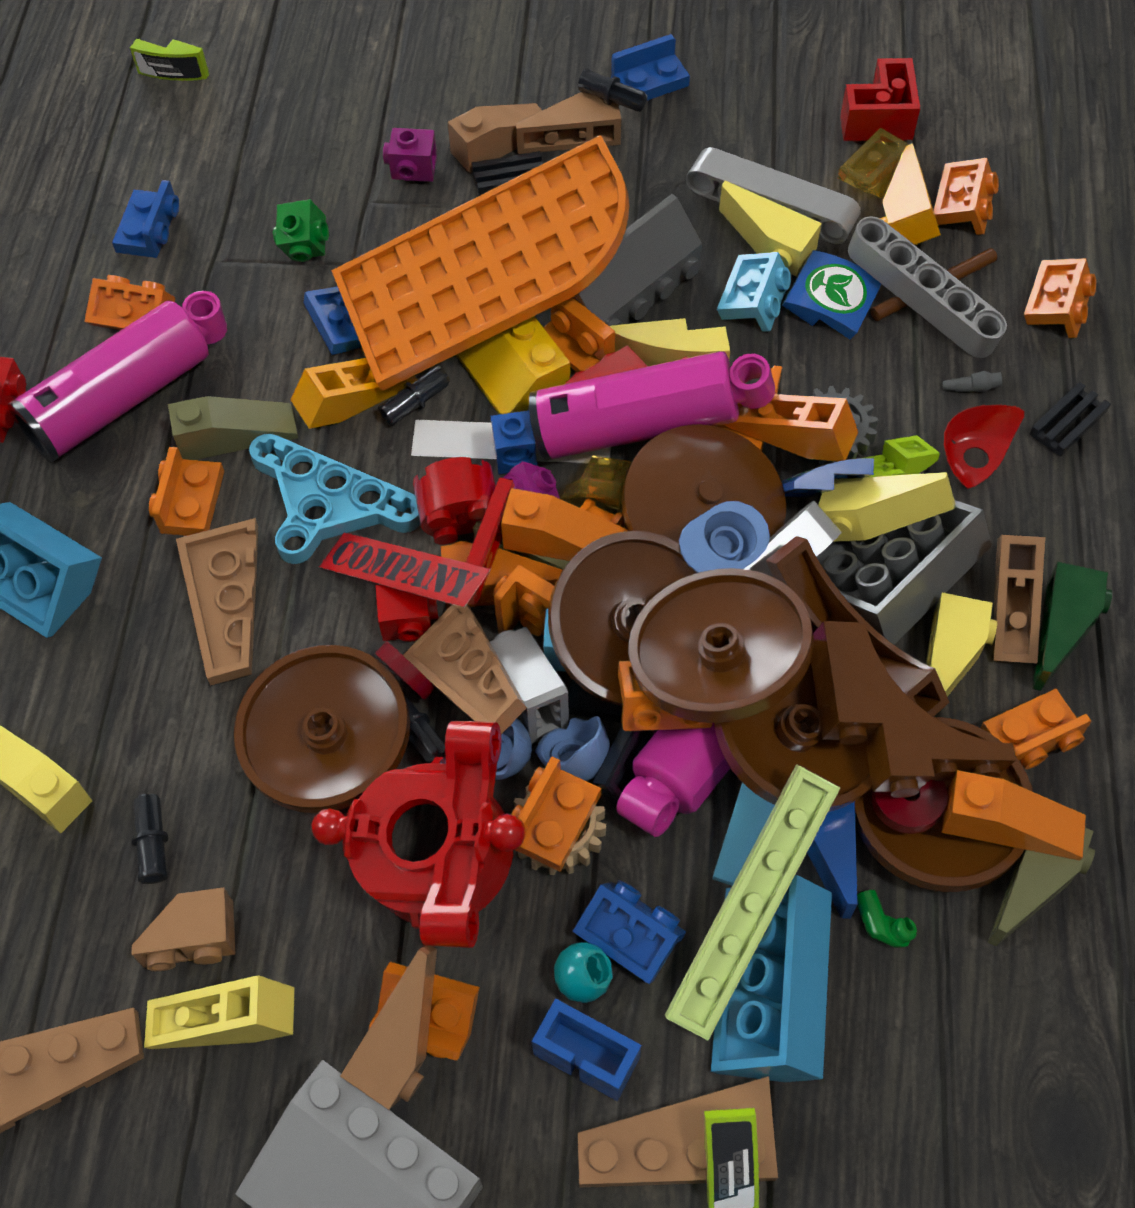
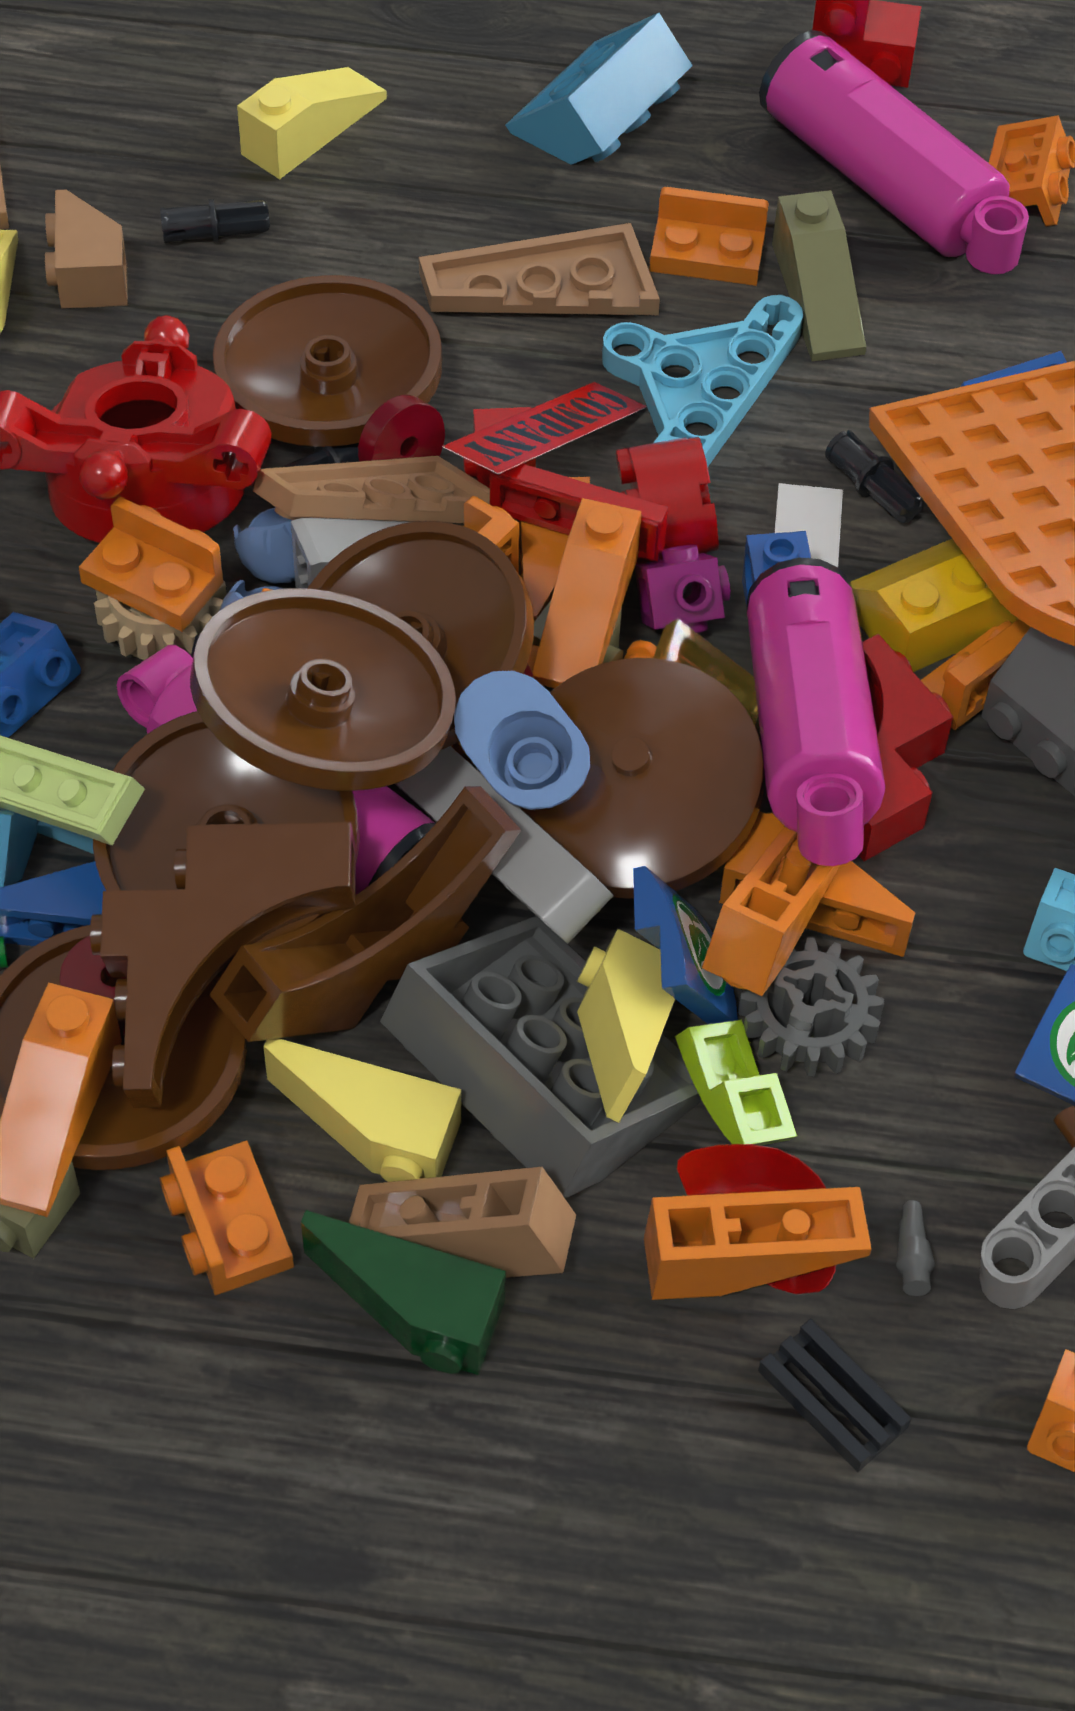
camera: 90 degrees right, 5 degrees down
light orange slope [291,358,418,429] -> none
light yellow slope [610,318,730,366] -> none
none -> orange slope [644,1187,872,1300]

